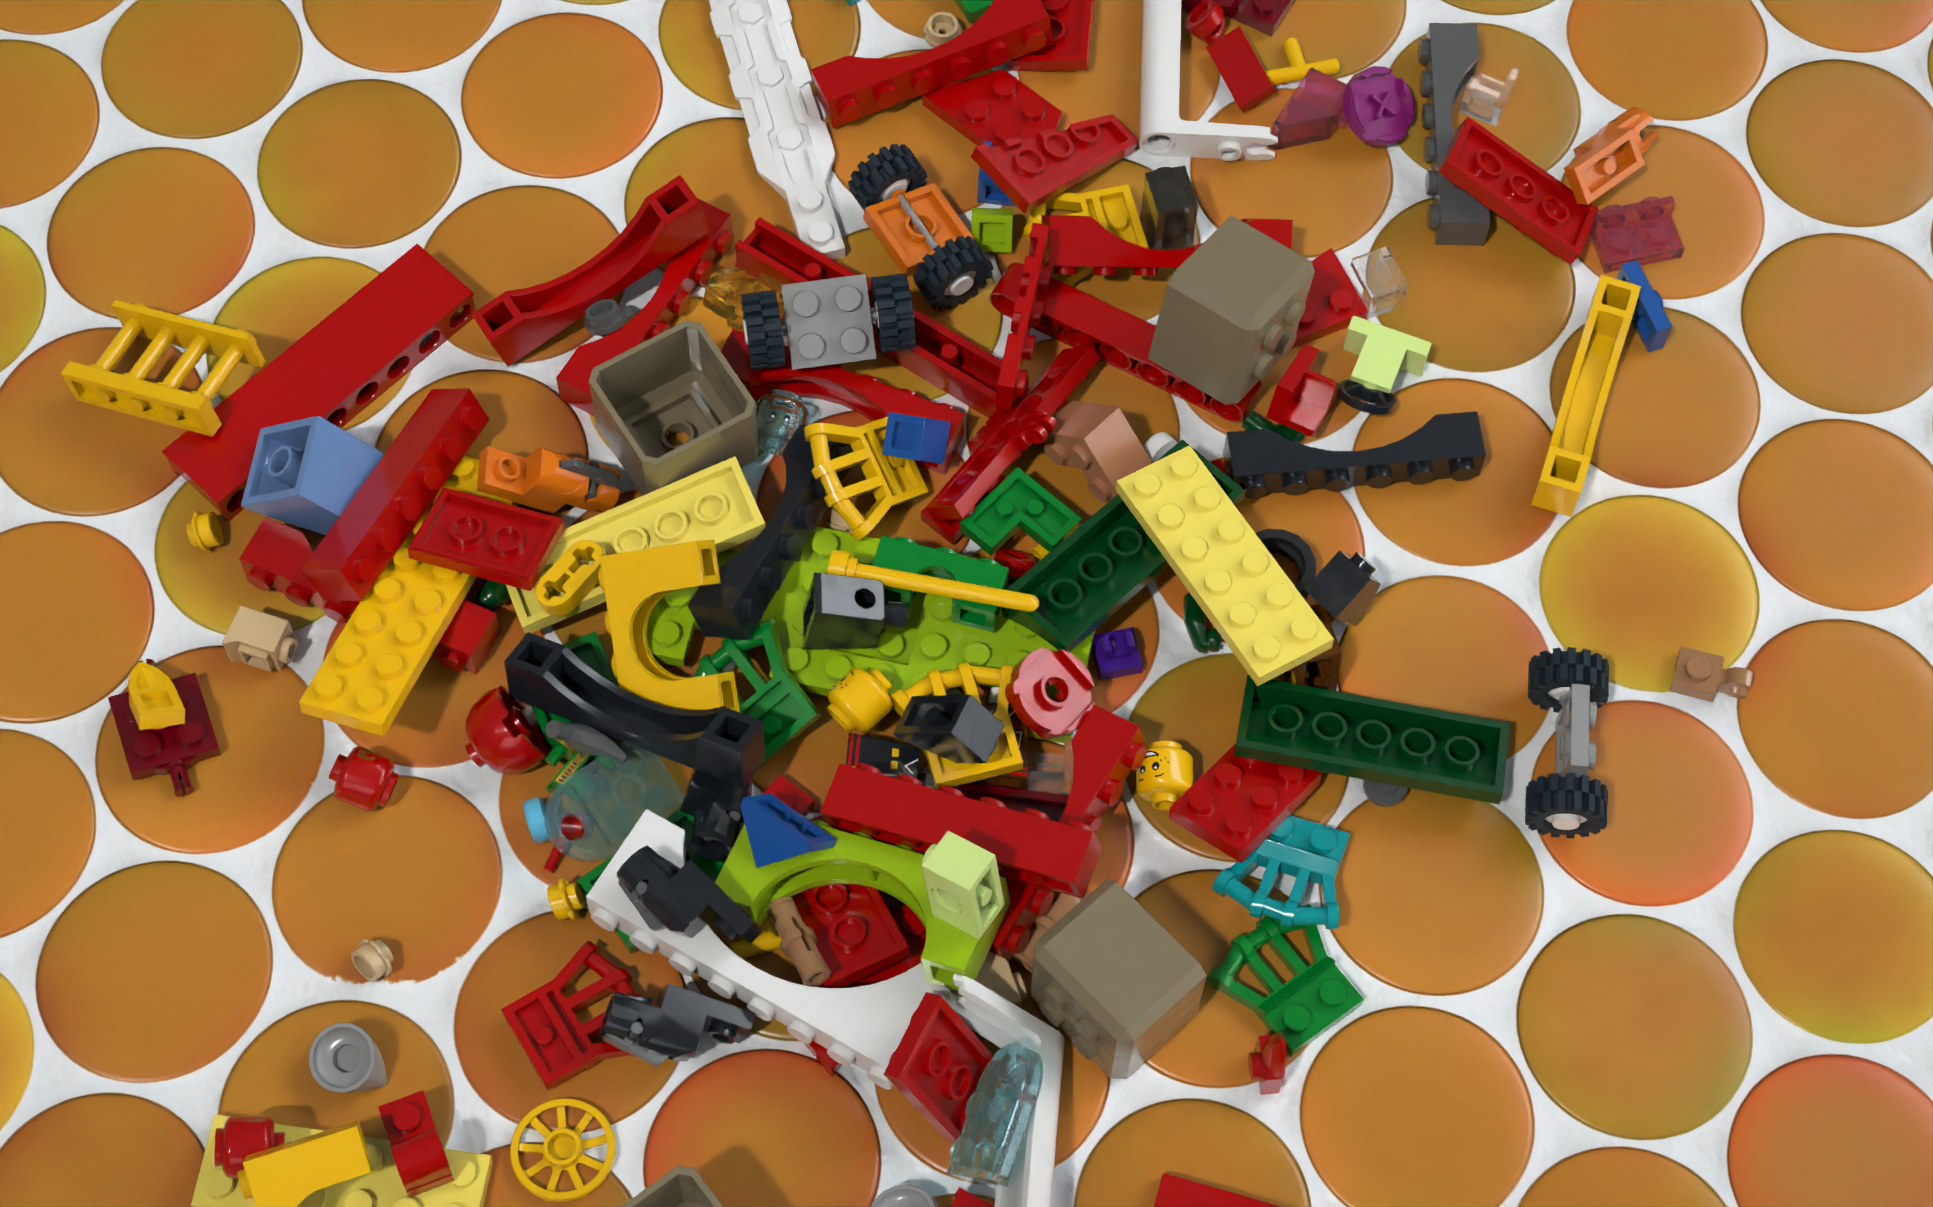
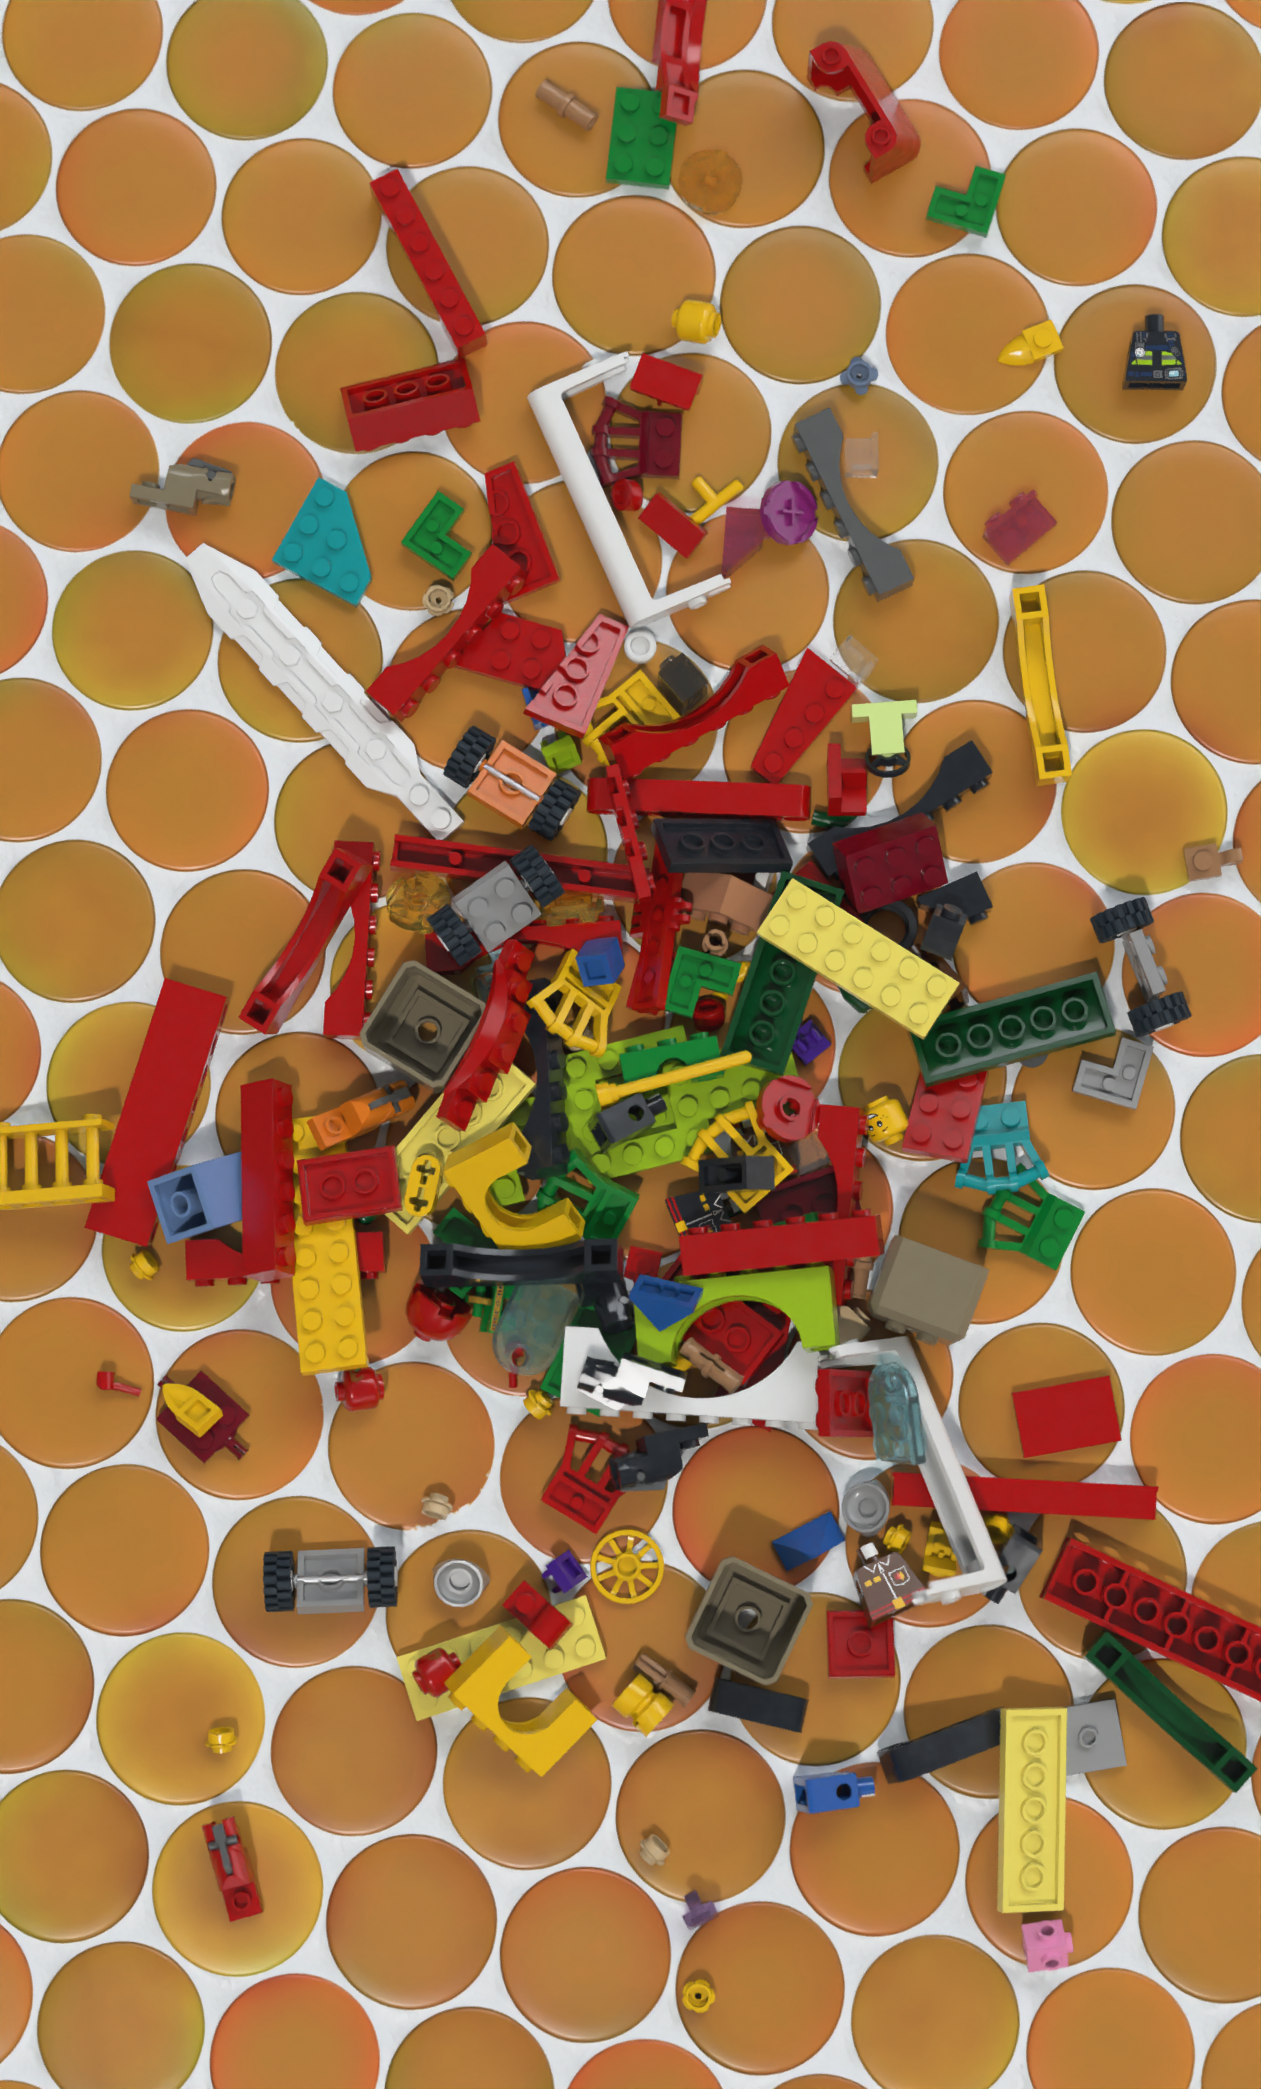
camera: 20 degrees left, 20 degrees up
tan window [222,605,298,672] -> none
medium azure tile [523,796,554,844] -> none
dark grey bar [545,720,627,764] -> none
dark grey plate [584,299,626,337] -> none
yellow head [826,667,893,734] -> none
yellowish green brick [921,831,1005,940] -> none
dark tan plate [1148,215,1315,405] -> none
red plate [1248,1032,1286,1095] -> none
red plate [1438,116,1598,265] -> none
orange plate [1564,107,1658,205] -> none
blue plate [1617,260,1672,353] -> none
none -> red hand [96,1371,141,1397]
none -> plate [263,1546,398,1614]
none -> red piece [436,939,535,1132]
none -> clear yellow plate [539,896,605,926]
none -> dark purple tile [542,1550,588,1594]
none -> white tile [624,630,656,664]
none -> black plate [651,818,793,873]
none -> medium nougat pin [702,929,728,957]
none -> dark red brick [832,812,948,915]
none -> sand blue plate [840,357,878,395]
none -> black slope [915,871,993,926]
none -> yellow plate [997,319,1064,366]
none -> light grey plate [1072,1037,1154,1110]
none -> torso [1122,314,1187,390]

